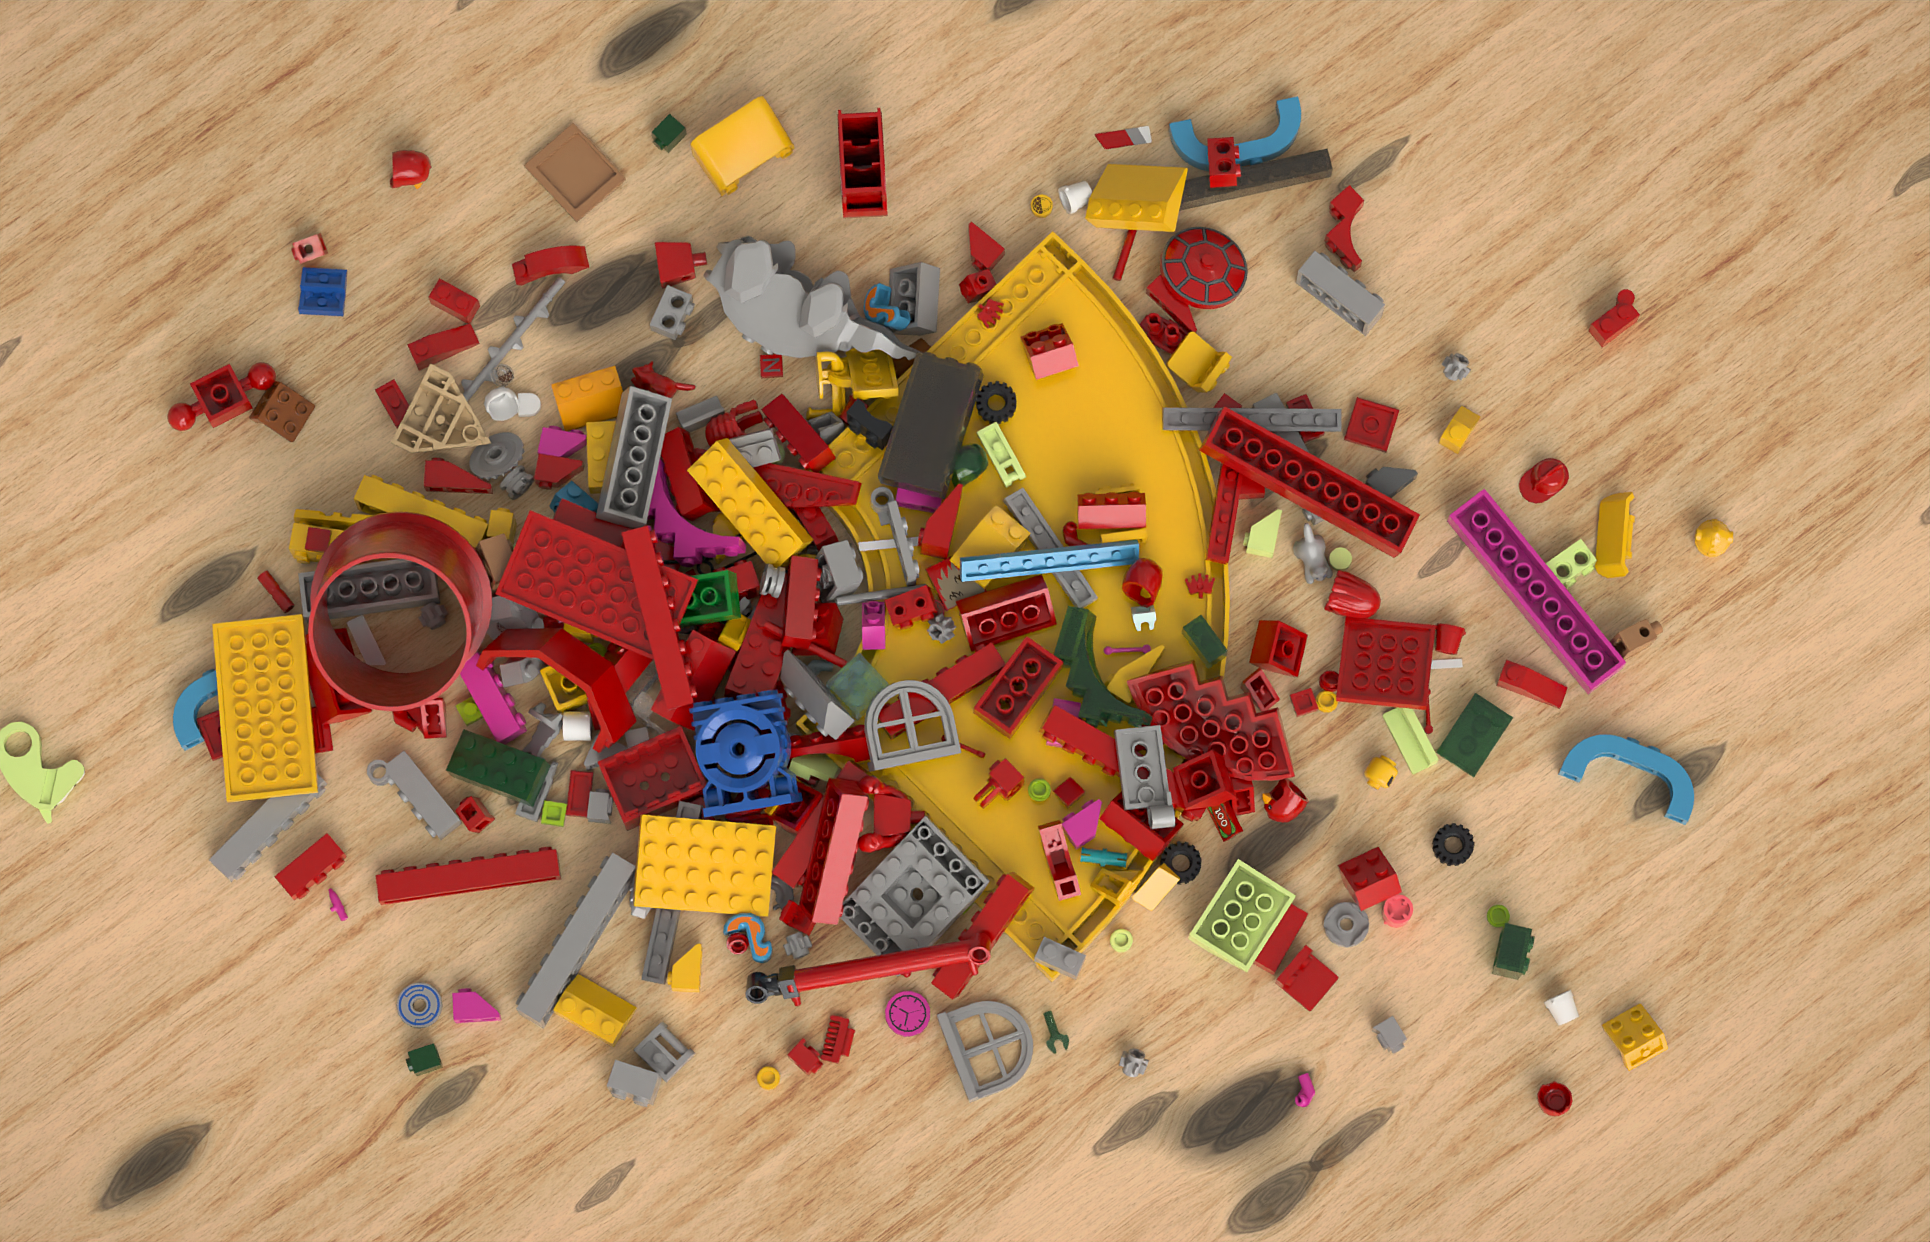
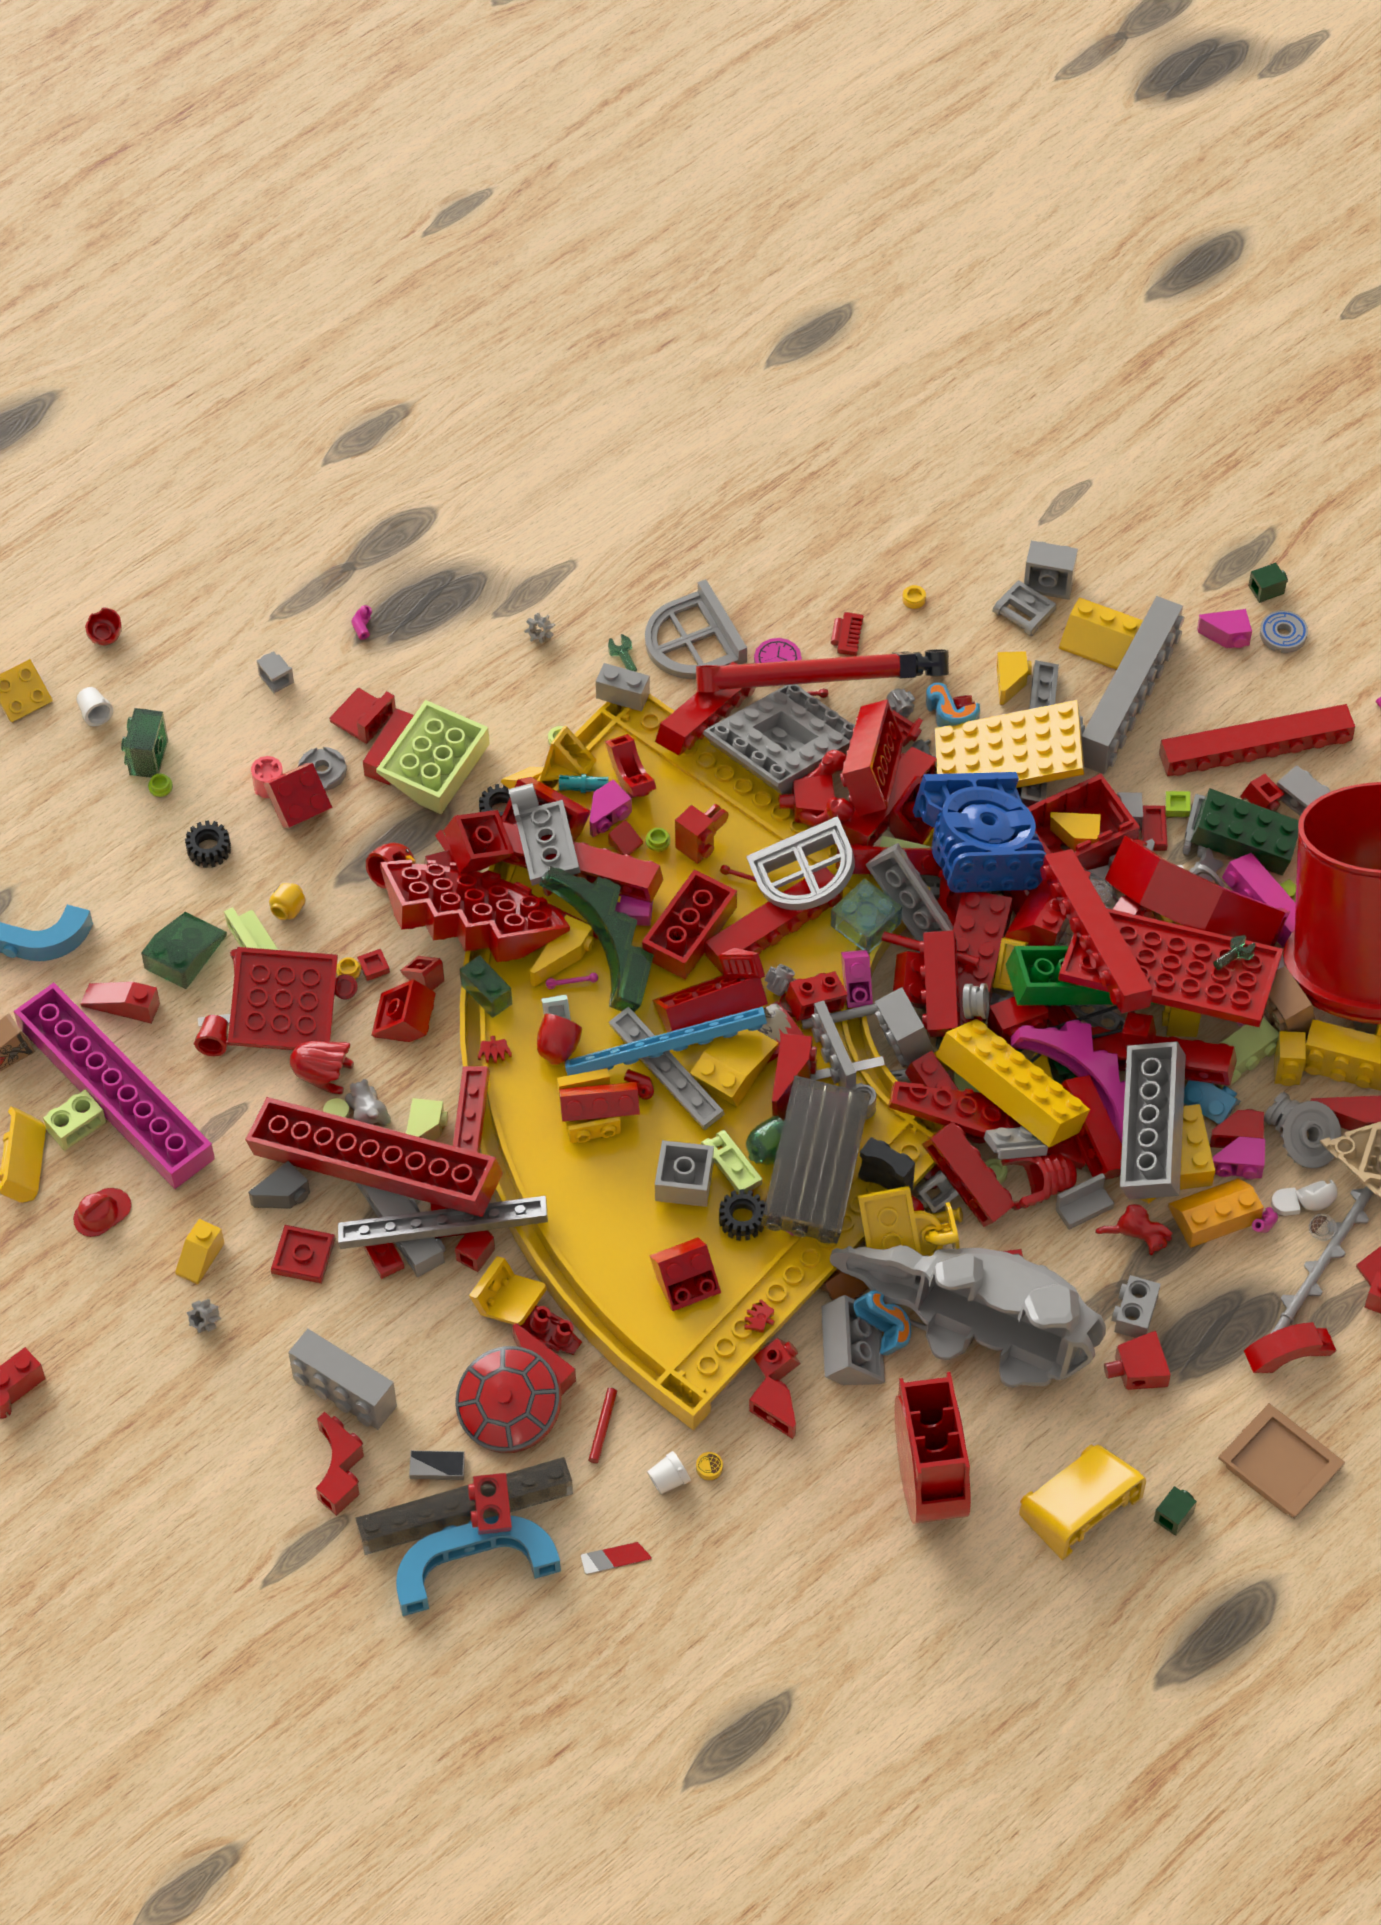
camera: 175 degrees right, 20 degrees down
red brick [787,1038,824,1076] -> none
yellow slope [1085,164,1188,232] -> none
none -> tile [409,1450,465,1480]
none -> light grey brick [655,1140,714,1207]
none -> red slope [719,948,765,978]
none -> yellow slope [1050,812,1100,852]
none -> bar [1213,935,1256,970]
none -> dark pink arm [1252,1207,1278,1233]

